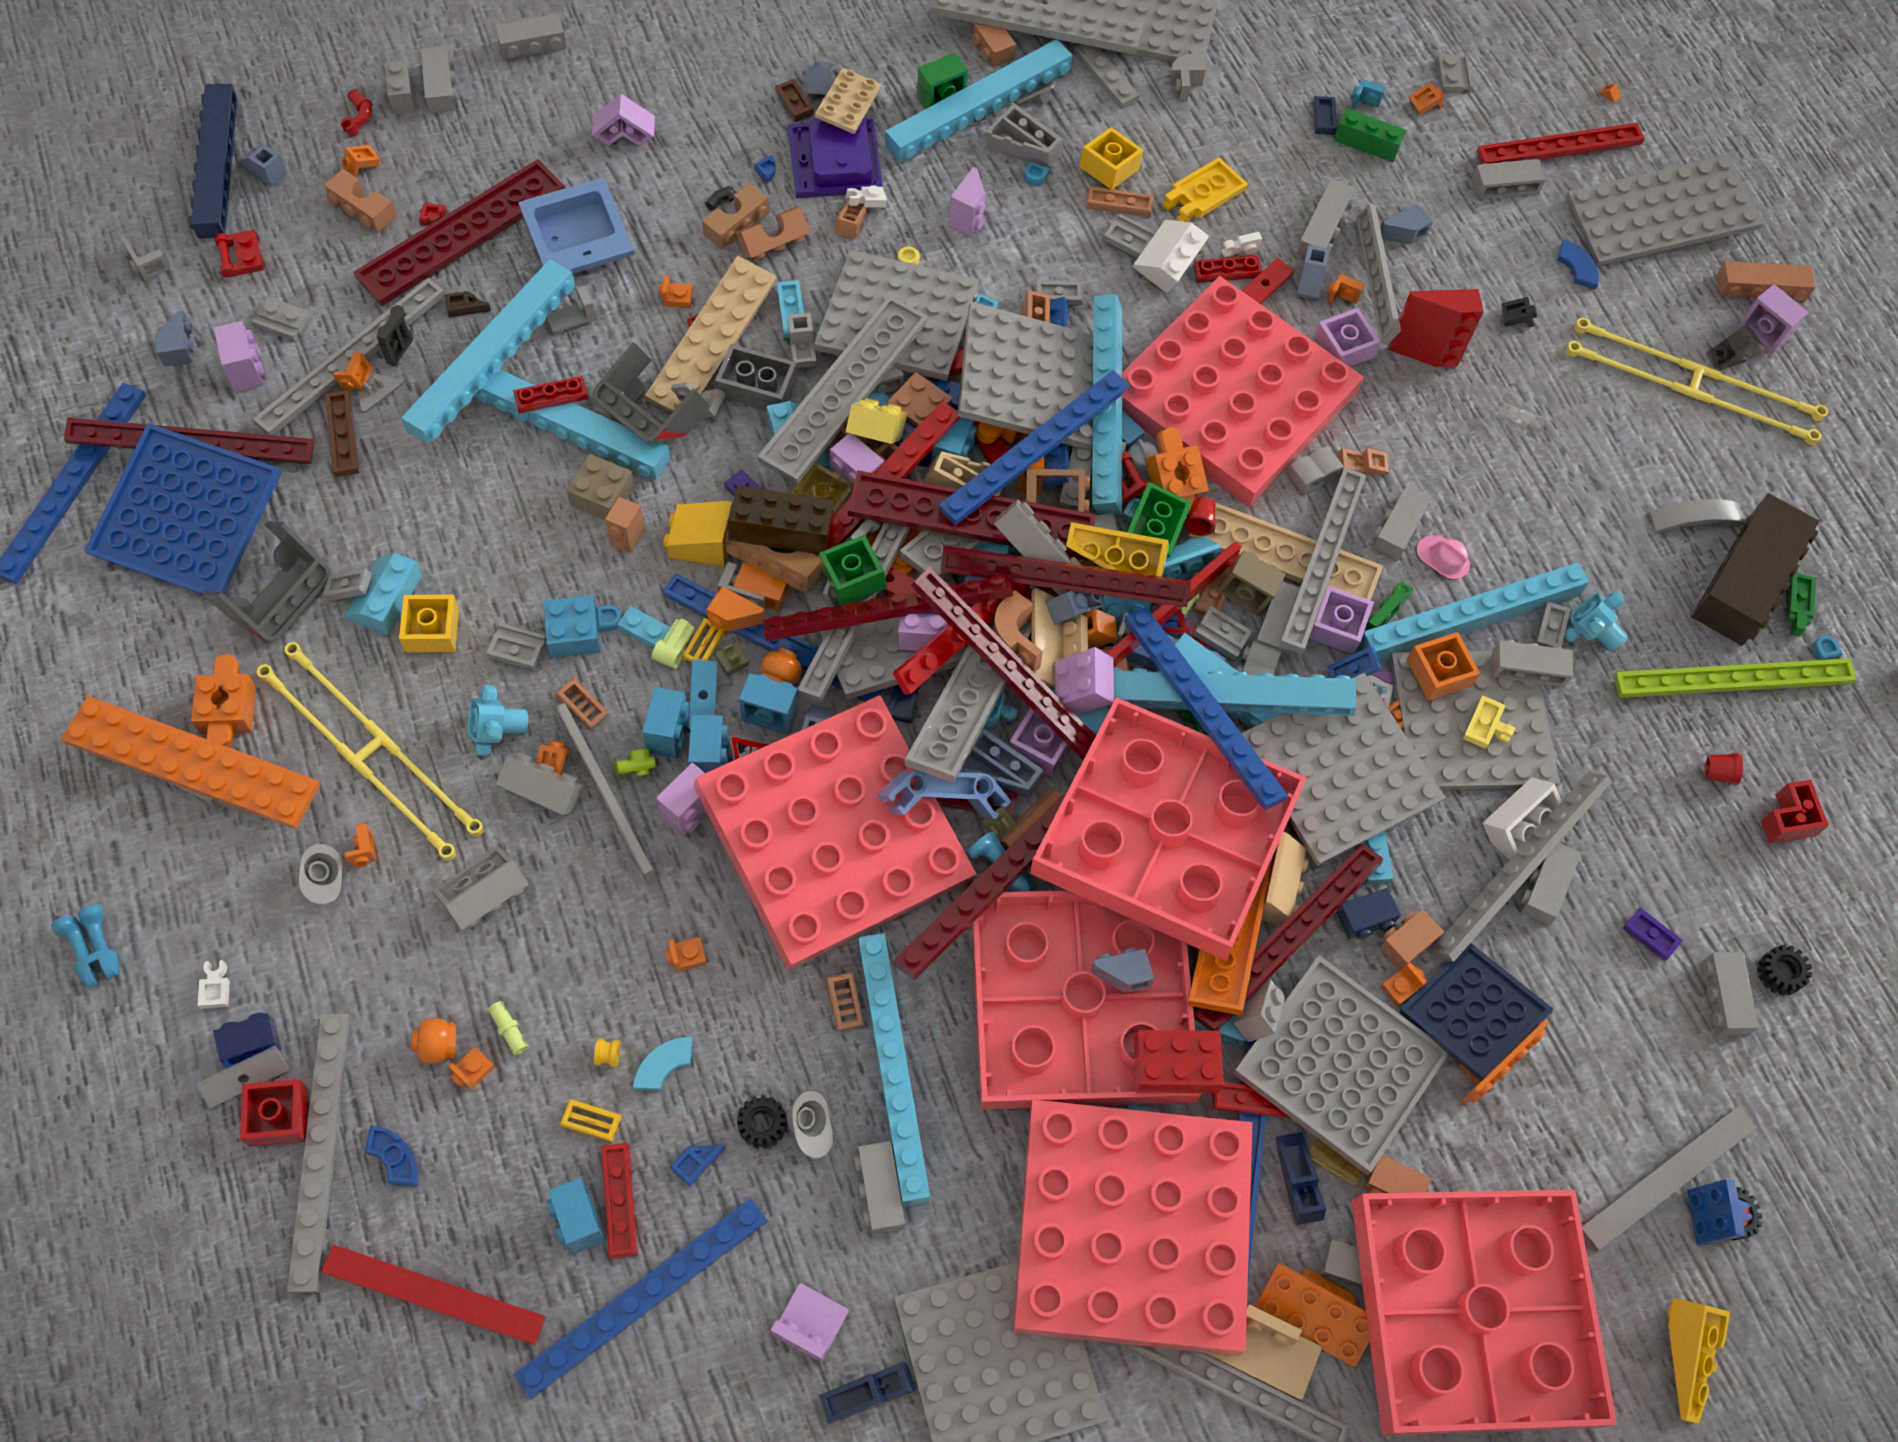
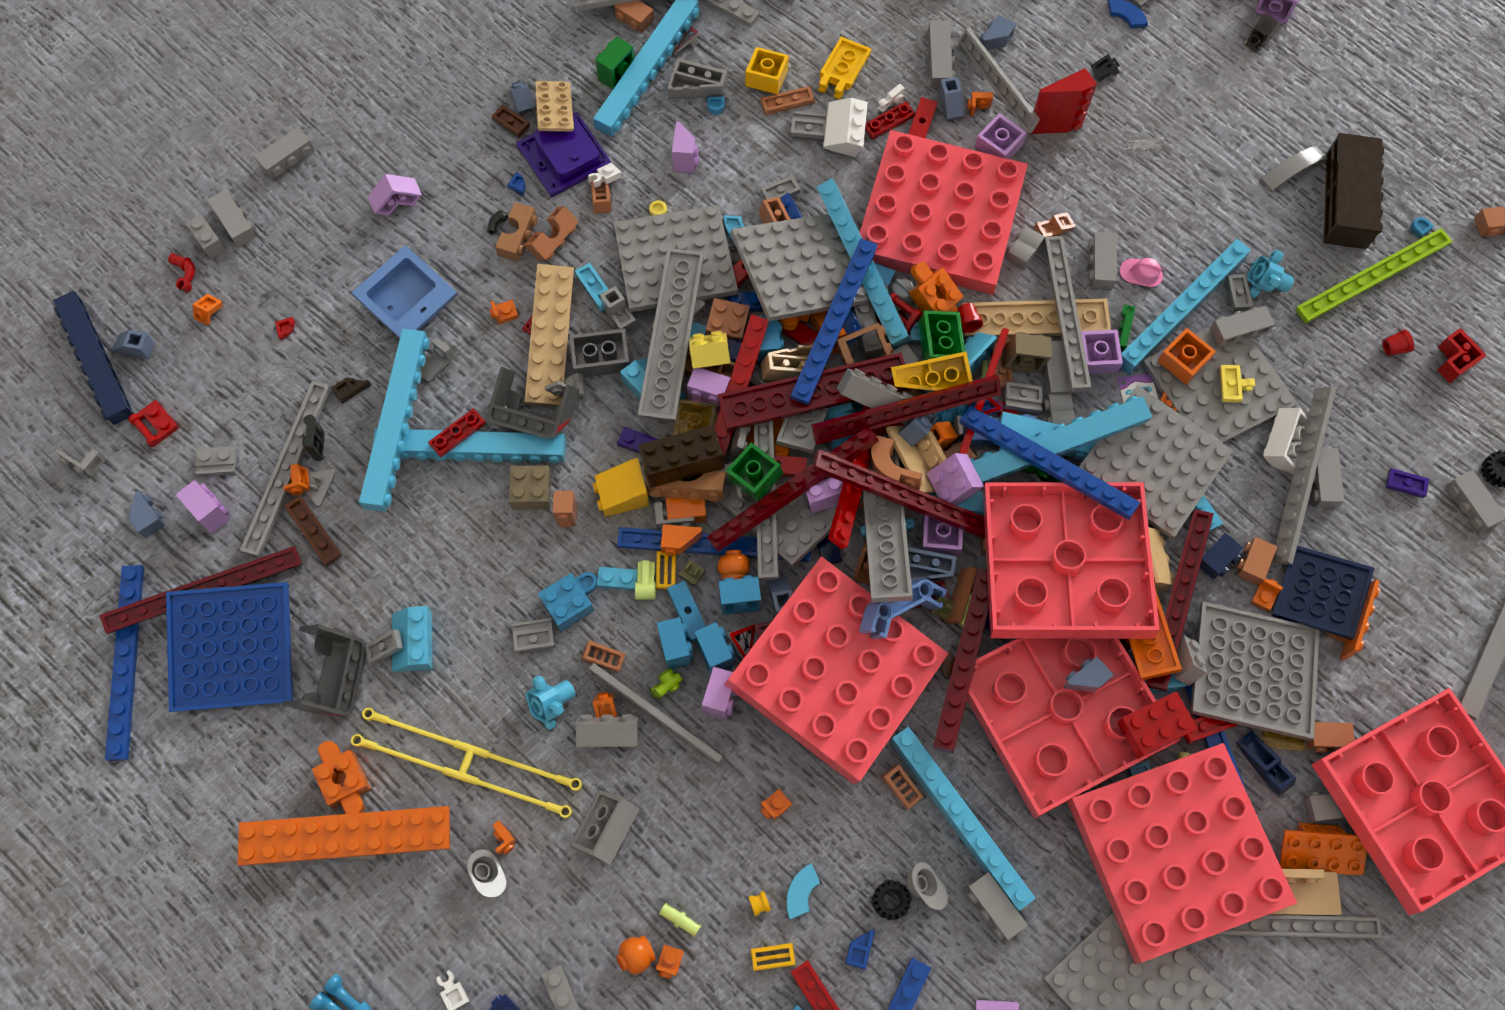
camera: 20 degrees left, 5 degrees up
nougat arch [324,169,397,233] -> none
dark red plate [353,159,565,306] -> none
yellow brick [399,595,459,653] -> none
dark azure piece [966,831,1034,892] -> none
blue plate [1327,646,1382,679] -> none
light yellow bar [1566,318,1828,445] -> none
green hinge [1786,573,1817,637] -> none

